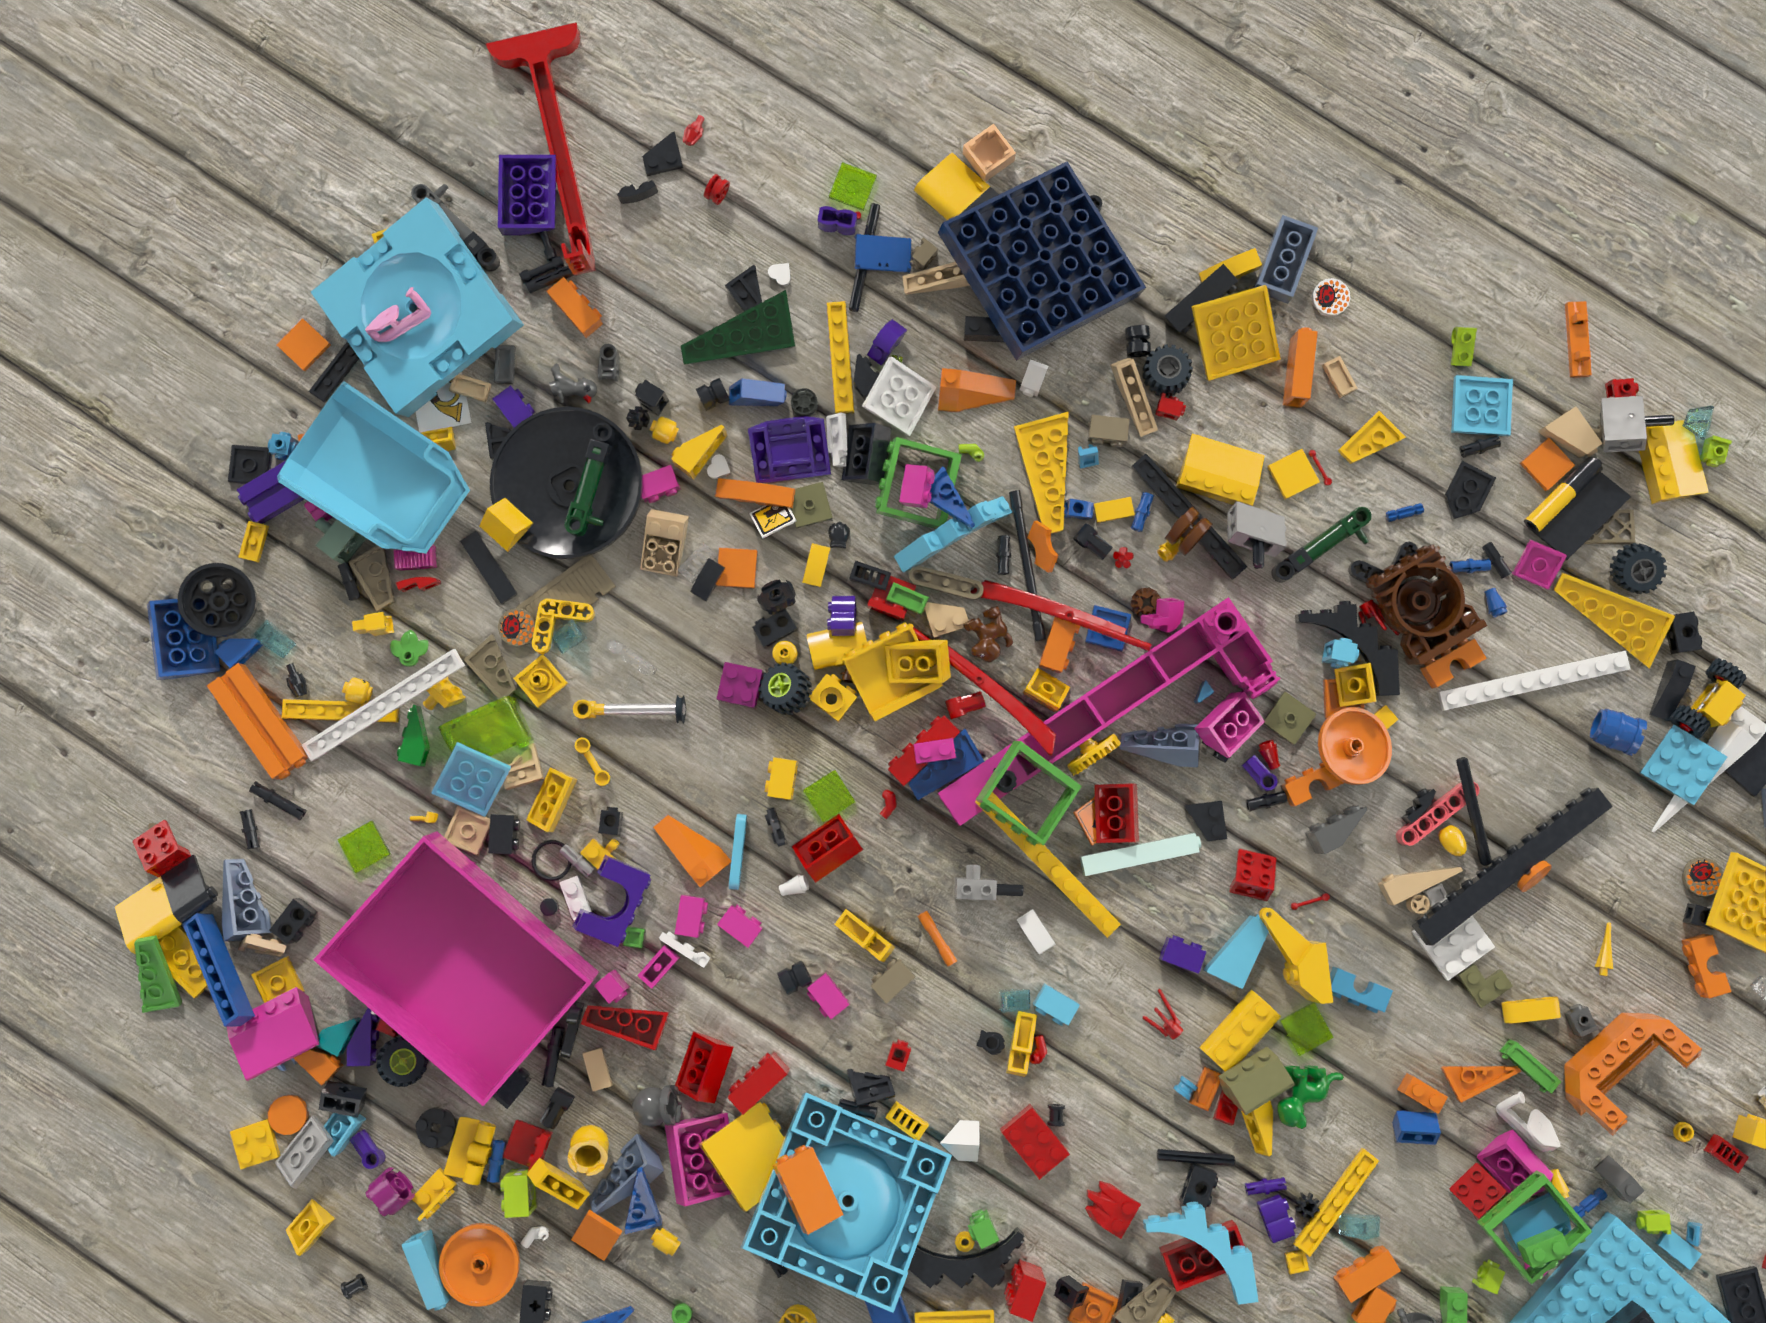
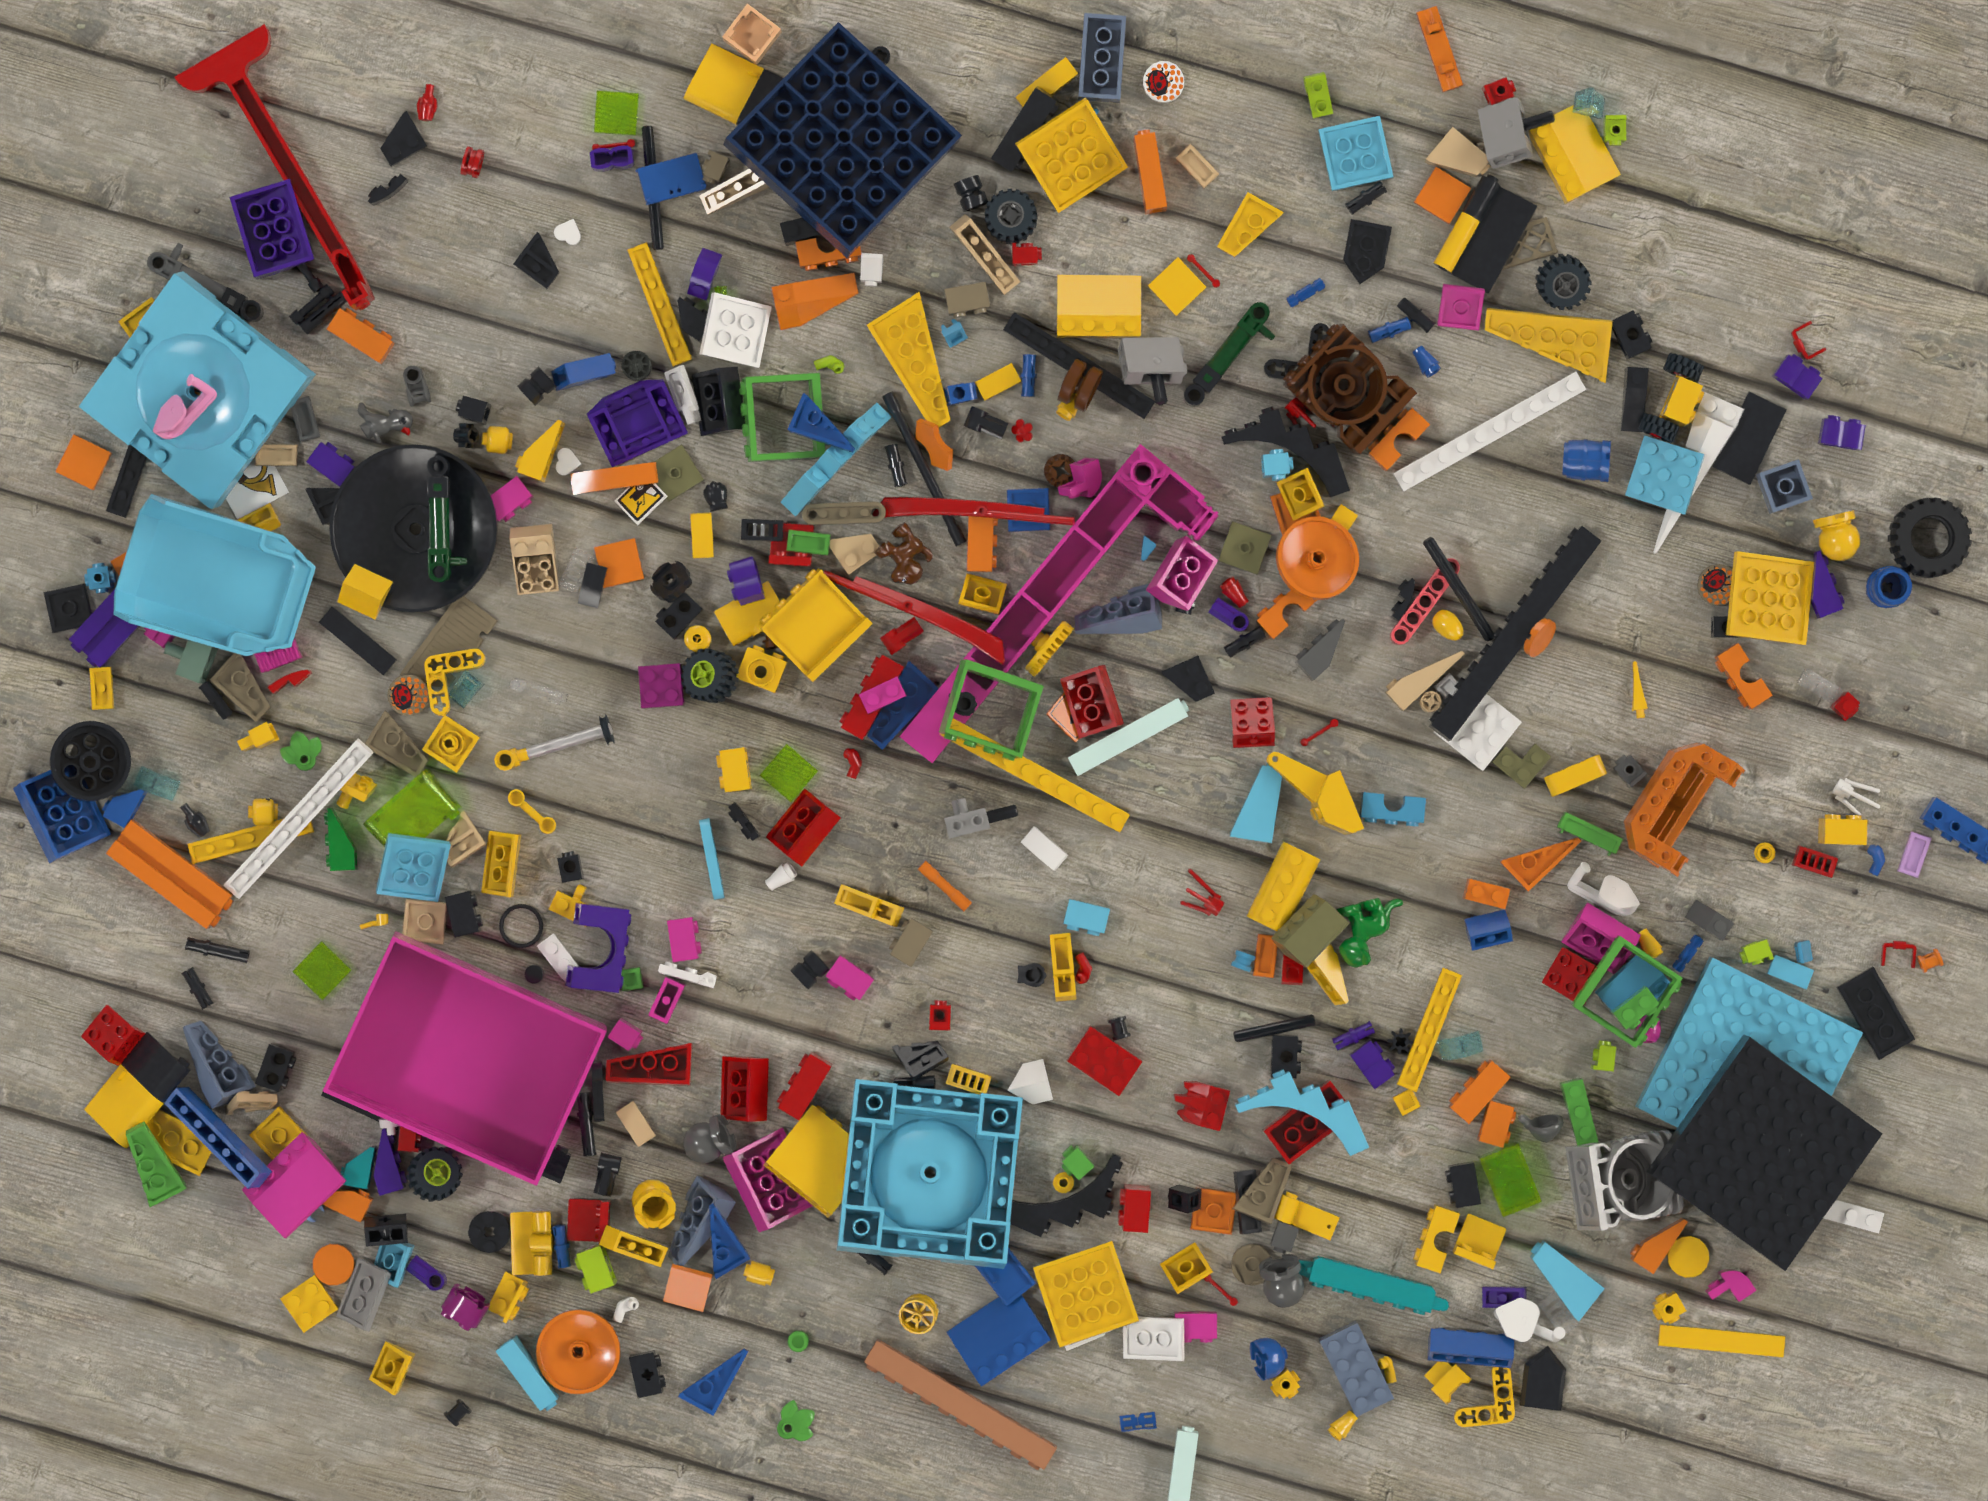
camera: 20 degrees left, 5 degrees up
light grey axle [559,844,595,878] -> none
orange wedge [653,815,731,887] -> none
dark green wing [681,290,796,365] -> none
dark pink brick [717,904,763,948] -> none
orange brick [772,1145,844,1235] -> none
yellow slope [885,640,951,683] -> none
dark pink brick [899,464,935,508] -> none
clear light blue slope [1000,989,1030,1013] -> none
dark purple brick [1159,935,1206,974] -> none
clear neon green tile [1279,1002,1334,1056] -> none
none -> orange arch [795,238,862,271]

